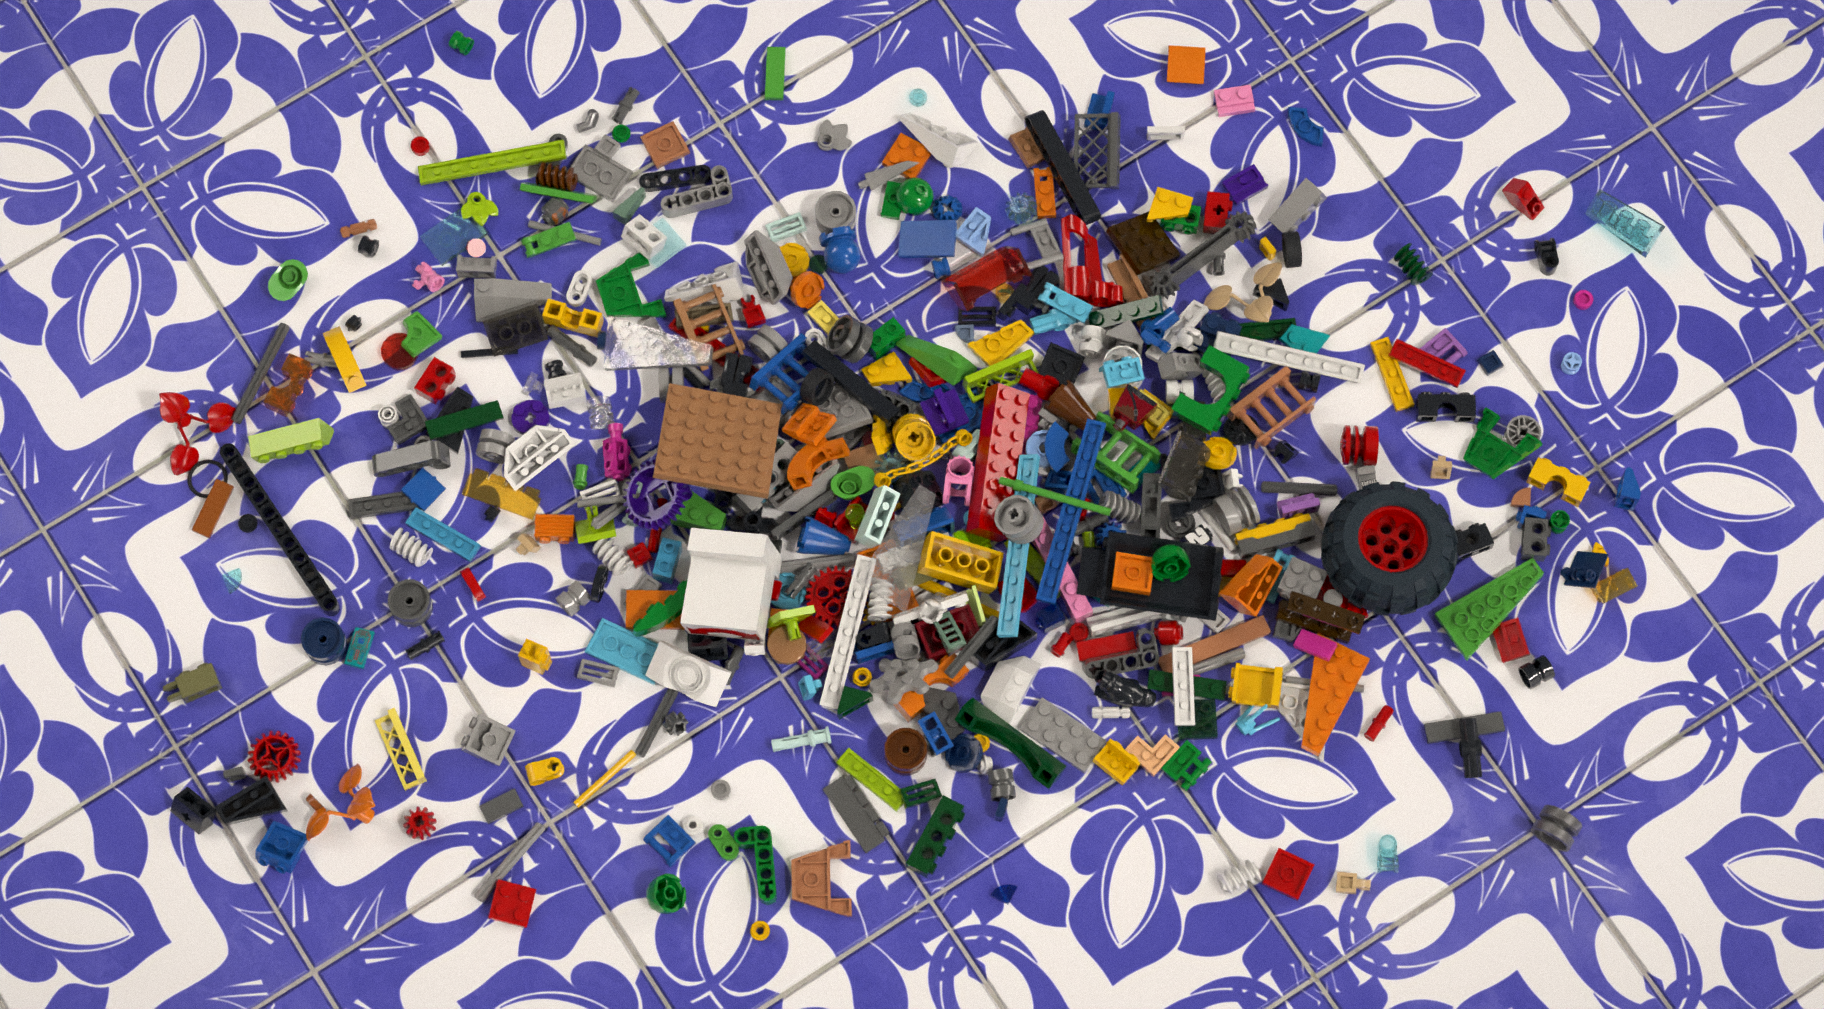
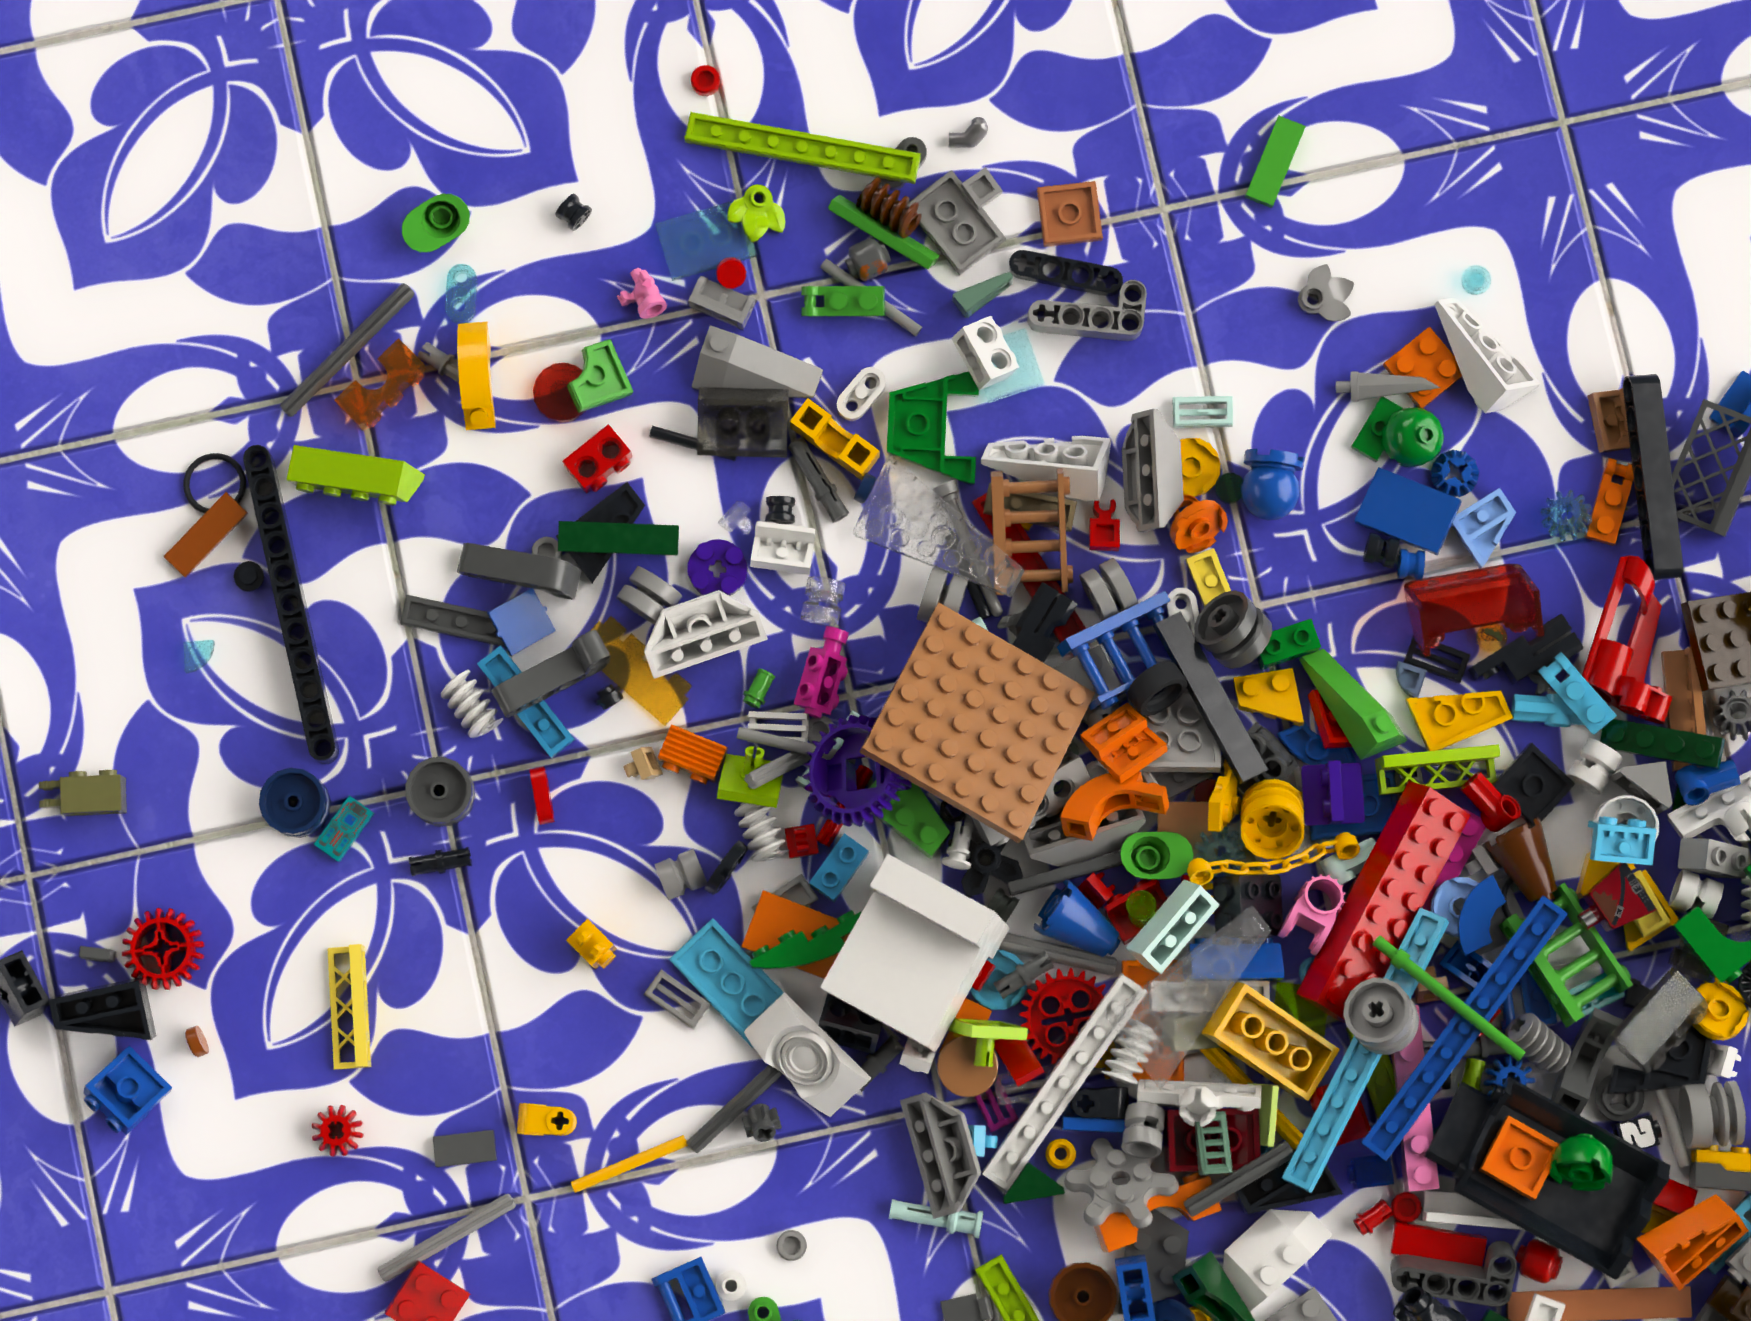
camera: 20 degrees right, 10 degrees up
red plant [159,392,236,475] -> none
orange plant [306,763,375,841] -> none
nougat axle [340,219,377,238] -> none
black plate [345,315,362,332] -> none
white wheel [378,405,399,428] -> none
dark grey plate [388,394,428,445] -> none
light grey plate [461,714,516,766] -> none
dark grey pin [611,87,640,124] -> none
green plate [612,124,631,143] -> none
light grey wheel [815,191,857,235] -> none
light grey plate [1010,218,1064,270] -> none
blue plate [1140,325,1171,353] -> none
none -> clear light blue plate [445,264,478,324]
none -> dark grey beam [491,630,611,718]
none -> light grey wedge [900,1092,981,1219]
none -> white pin [941,821,974,870]
none -> black wheel [1363,533,1400,569]

